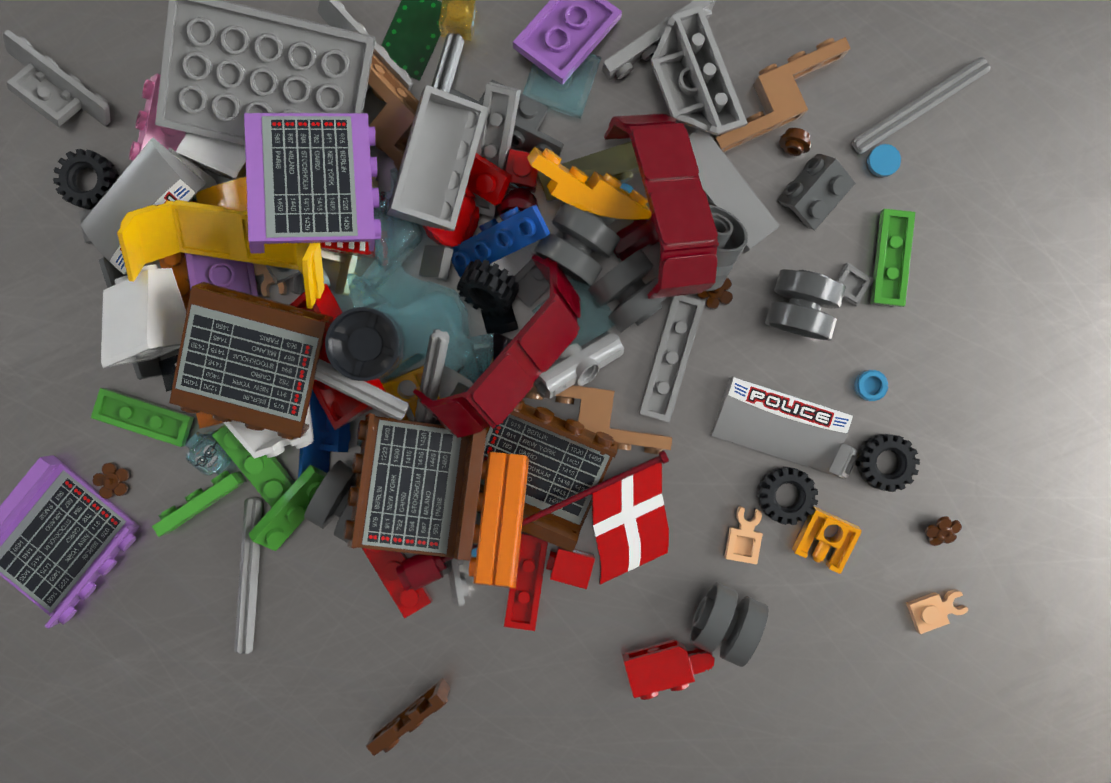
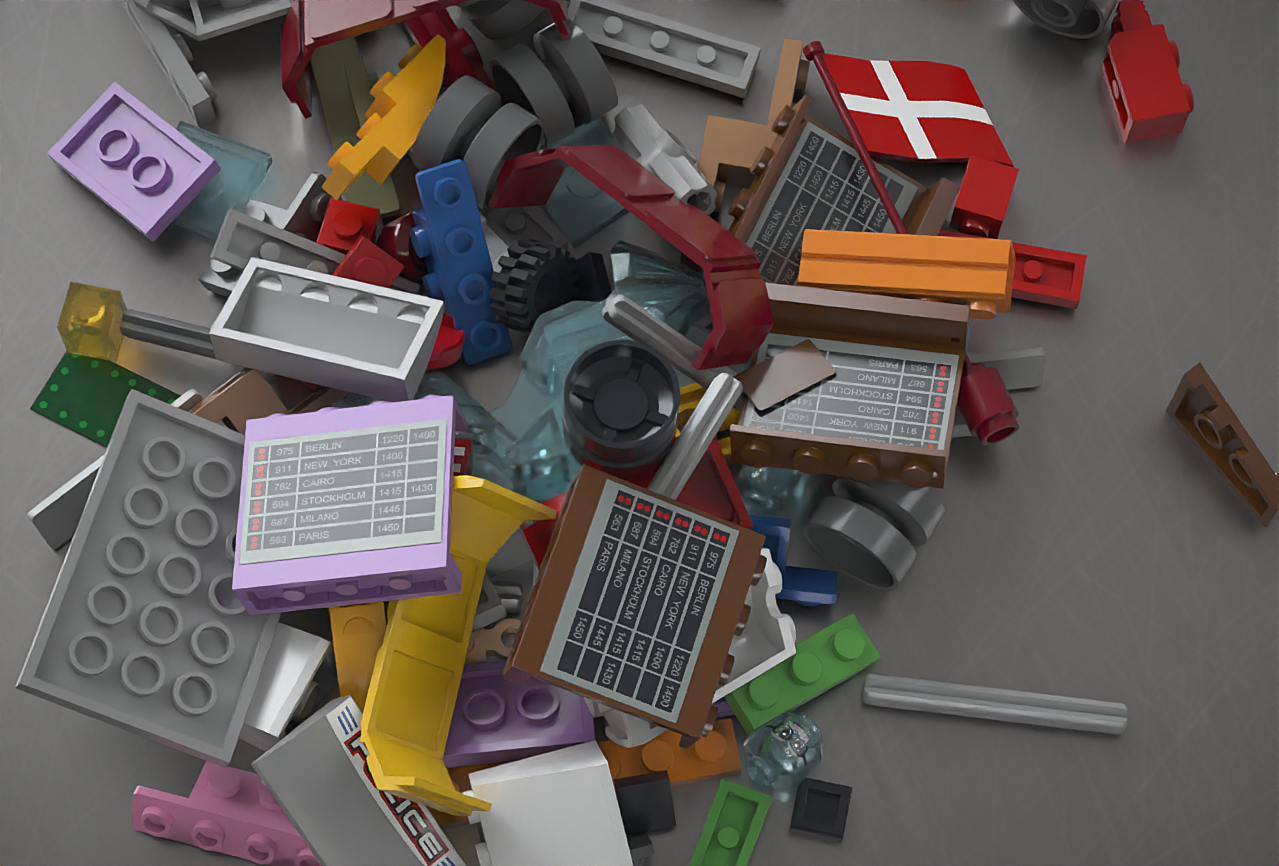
camera: 90 degrees left, 20 degrees down
bright green plate [152,470,247,537] -> none
bright green plate [249,465,327,551] -> none
red plate [362,548,433,619] -> none
light grey tile [419,245,453,280] -> none
none -> sticker [733,339,837,411]
none -> black tile [789,776,853,843]

